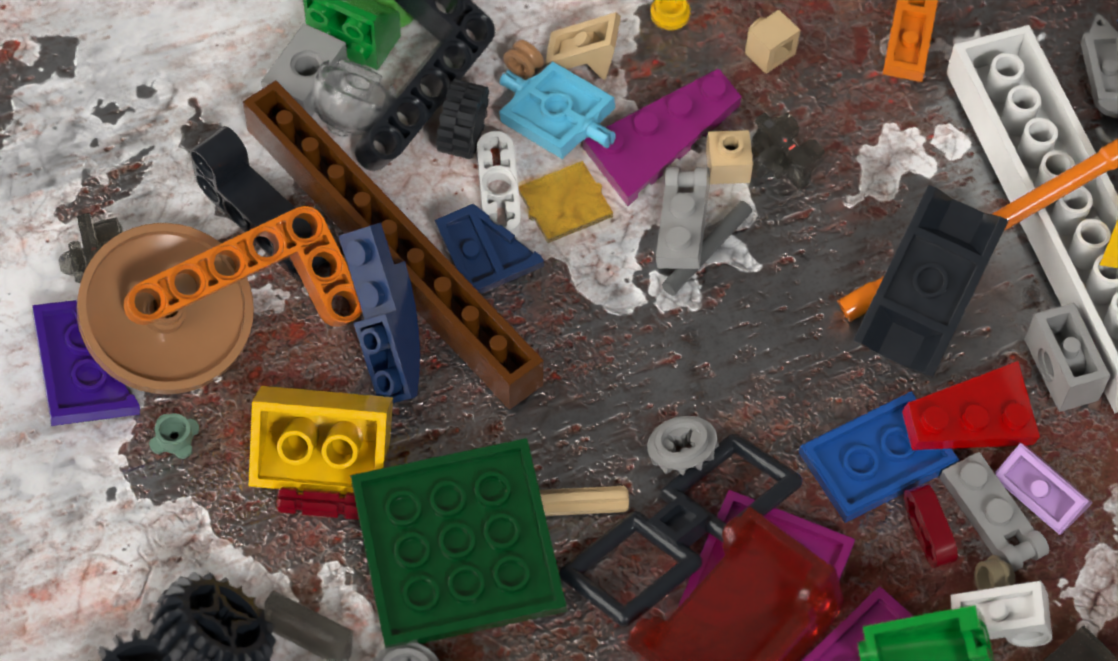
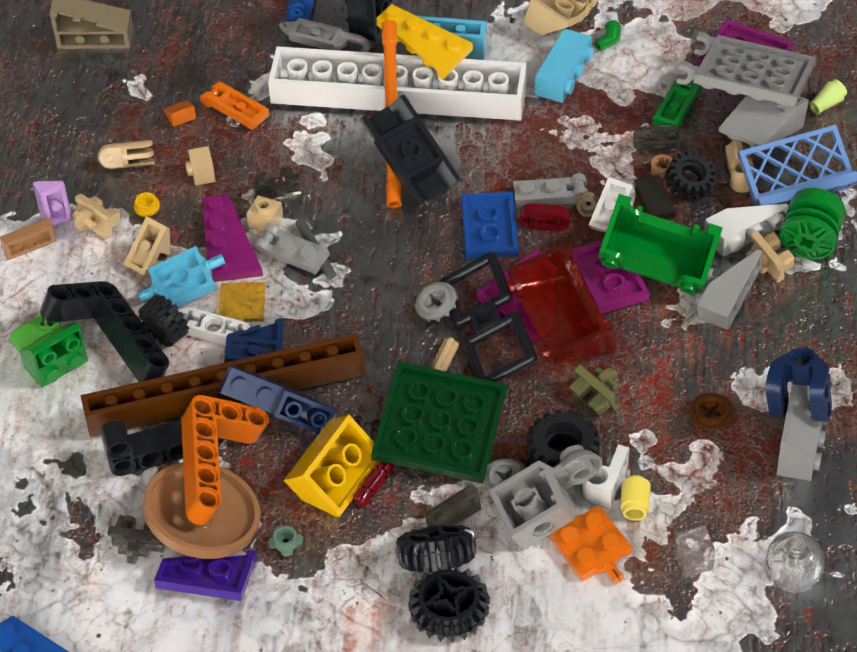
camera: 60 degrees left, 10 degrees down
light grey brick [261,23,350,117] -> none
clear cylinder [311,60,397,137] -> none
medium nougat bush [503,40,544,80] -> none
red wing [902,361,1040,450] -> none
lavender slope [995,443,1093,535] -> none
light grey brick [1024,303,1110,412] -> none

